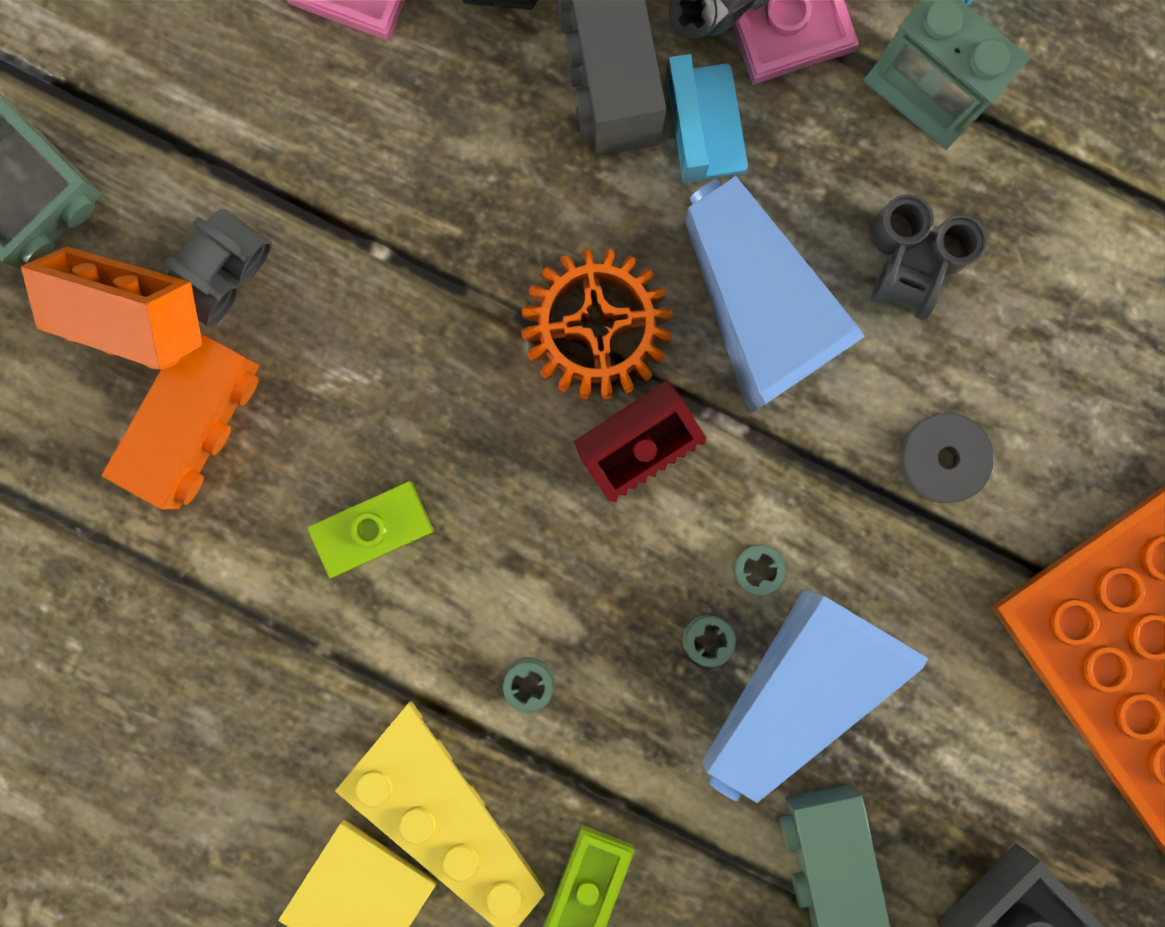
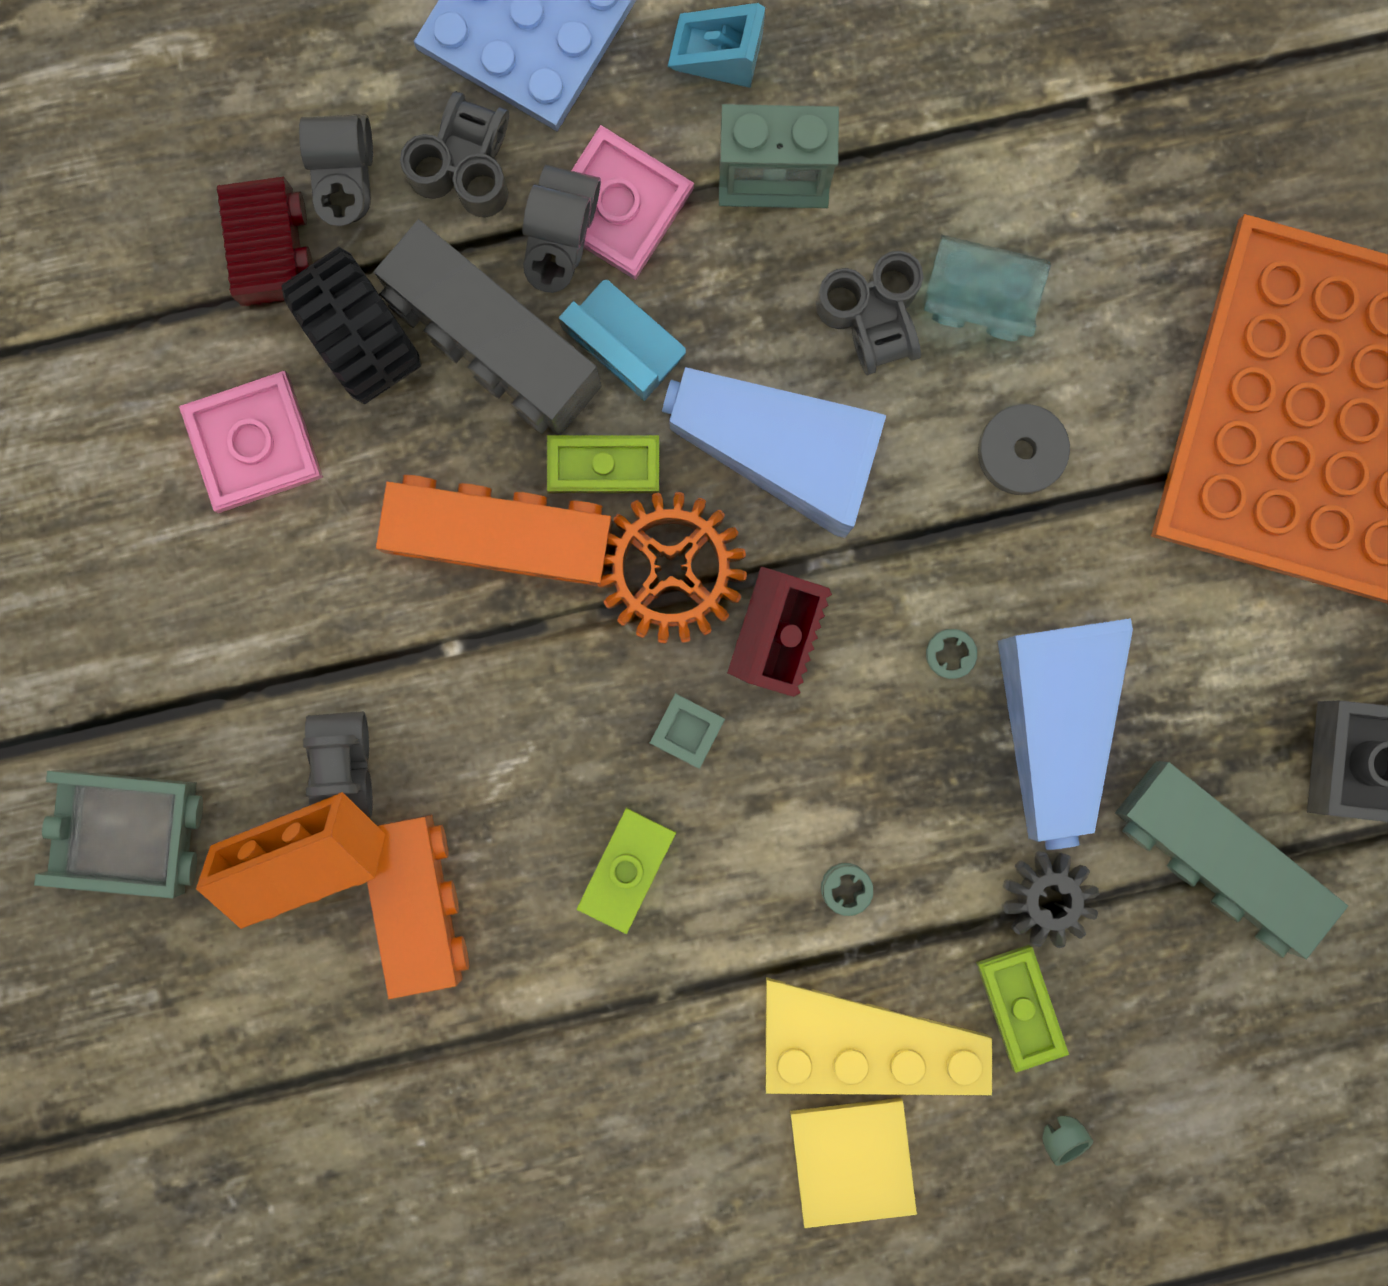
camera: 40 degrees left, 0 degrees up
sand green bush [682,615,736,668] -> none
none -> orange brick [376,475,613,586]
none -> lime plate [547,435,659,493]
none -> sand green plate [650,693,725,769]
none -> clear light blue bracket [924,234,1051,341]
none -> dark grey gear [1002,851,1099,948]

